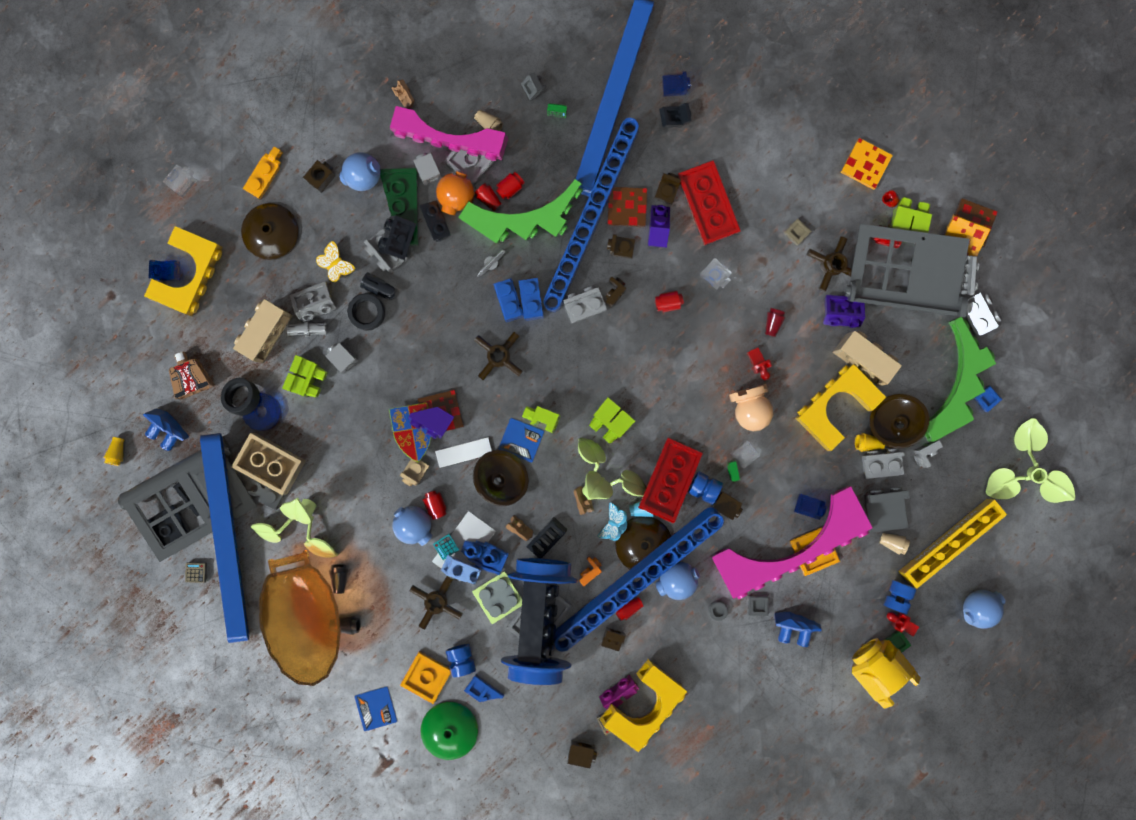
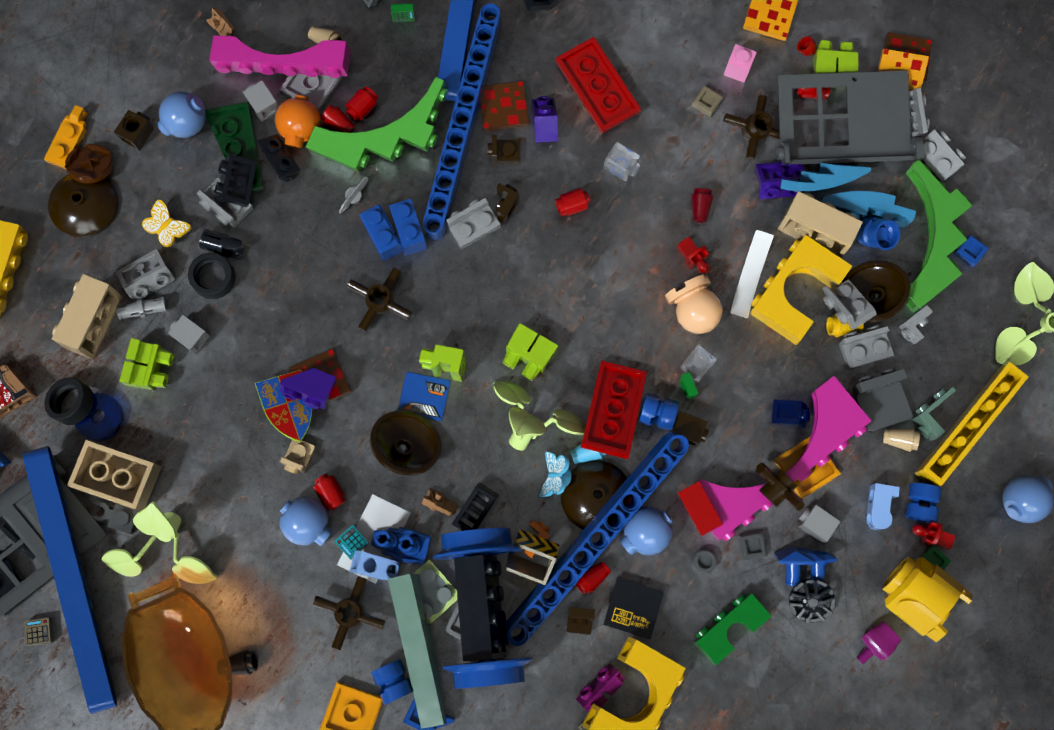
camera: 15 degrees left, 10 degrees down
black cone [329,564,348,594] -> none
white sticker [435,437,492,468] -> none
medium nougat piece [574,486,594,515] -> none
dark brown bracket [654,173,681,205] -> none
none -> reddish brown tile [65,144,114,184]
none -> sand green slope [388,574,446,729]
none -> dark tan piece [505,529,559,585]
none -> black tile [603,577,664,640]
none -> red tile [677,481,723,536]
none -> green arch [694,593,772,665]
none -> bright pink brick [724,44,757,83]
none -> white sticker [730,230,774,318]
none -> dark brown bar [756,463,805,511]
none -> dark azure slope [781,163,871,191]
none -> black wheel [789,578,836,624]
none -> light grey brick [798,505,840,543]
none -> dark azure slope [820,191,916,227]
none -> light grey bracket [822,279,877,330]
none -> blue wheel [856,217,901,250]
none -> magenta piece [856,621,902,664]
none -> light blue leg [866,483,900,530]
none -> sand green bracket [912,386,956,441]

